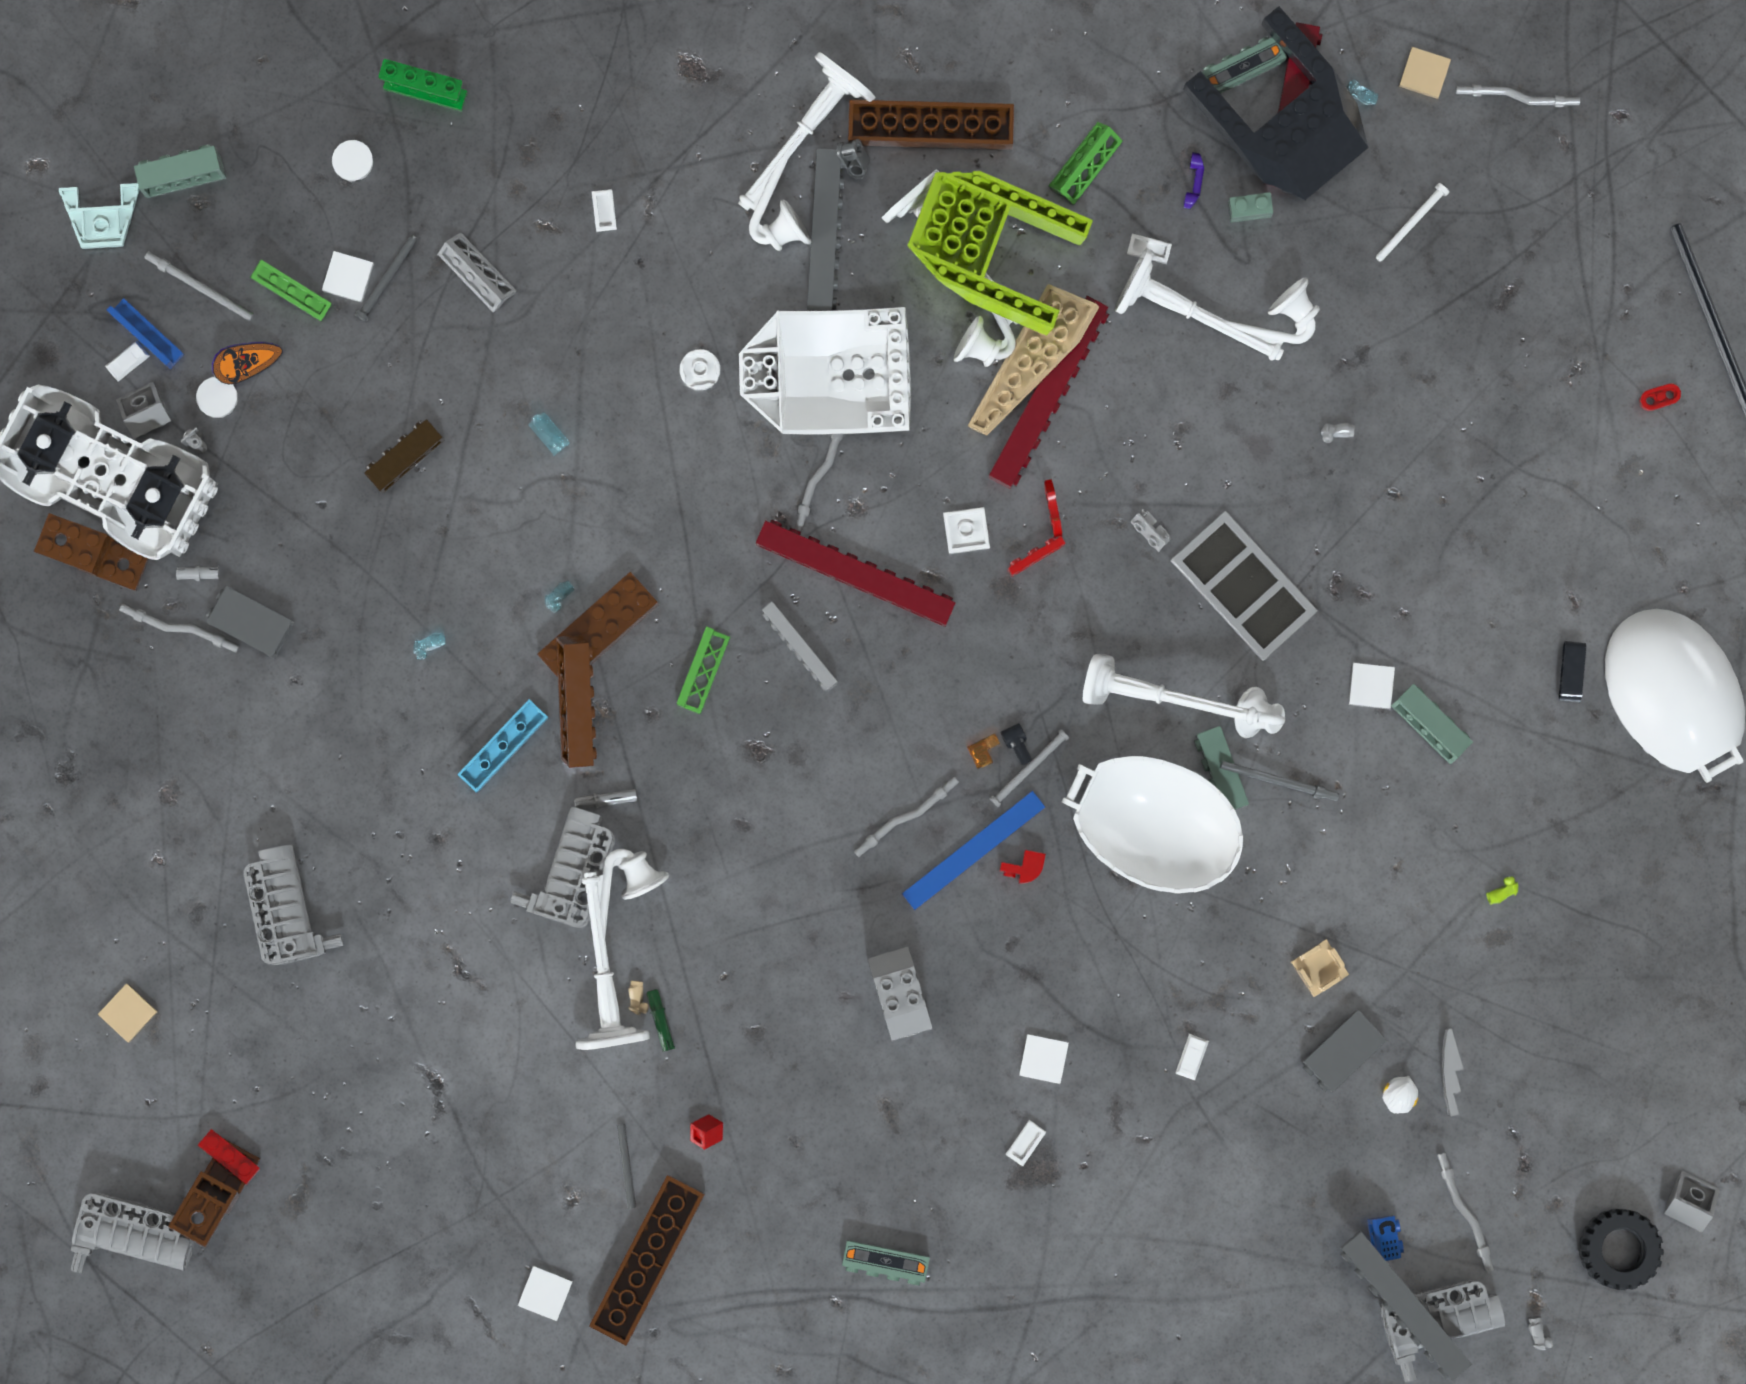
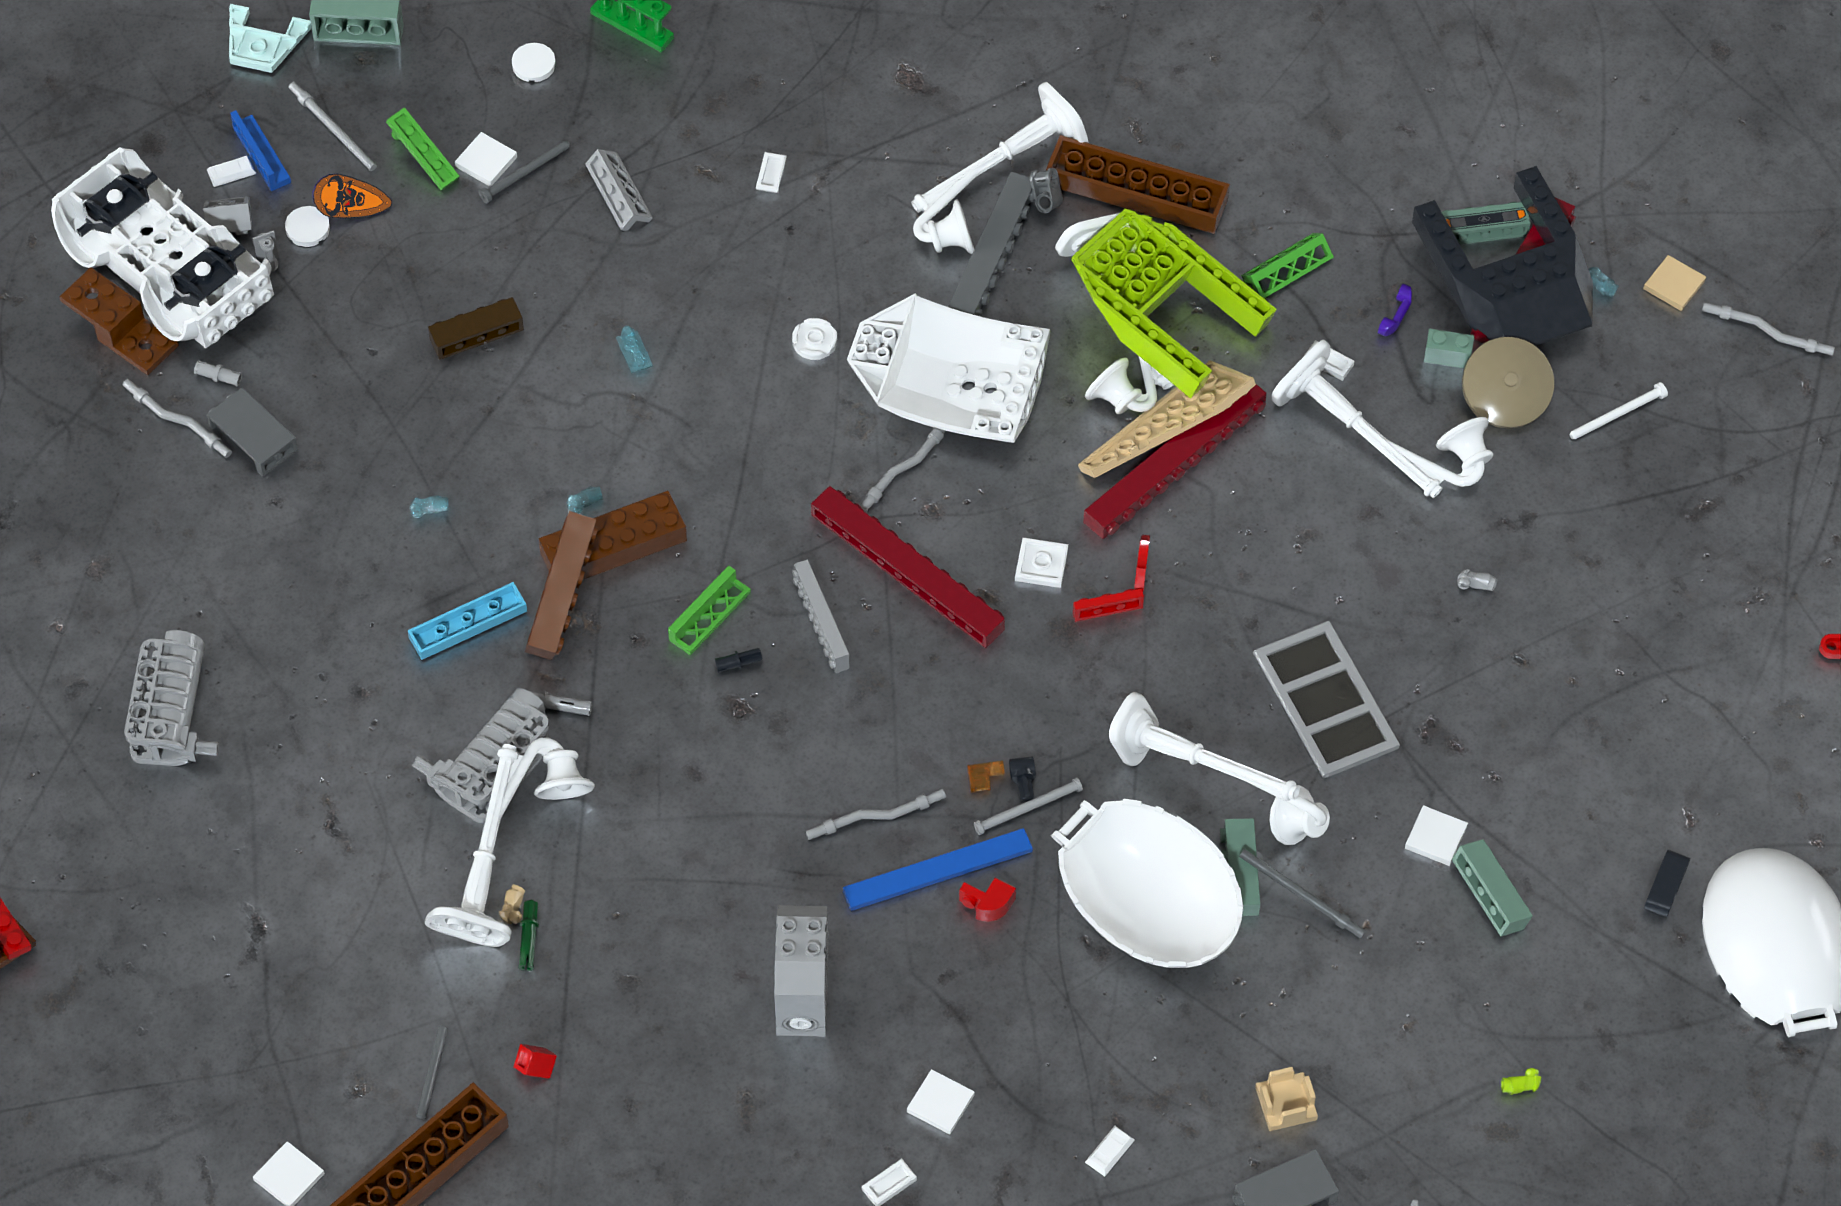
camera: 15 degrees right, 25 degrees down
light grey hinge [1130,509,1172,552] -> none
none -> black axle [715,648,763,673]
none -> dark tan dish [1462,337,1554,429]

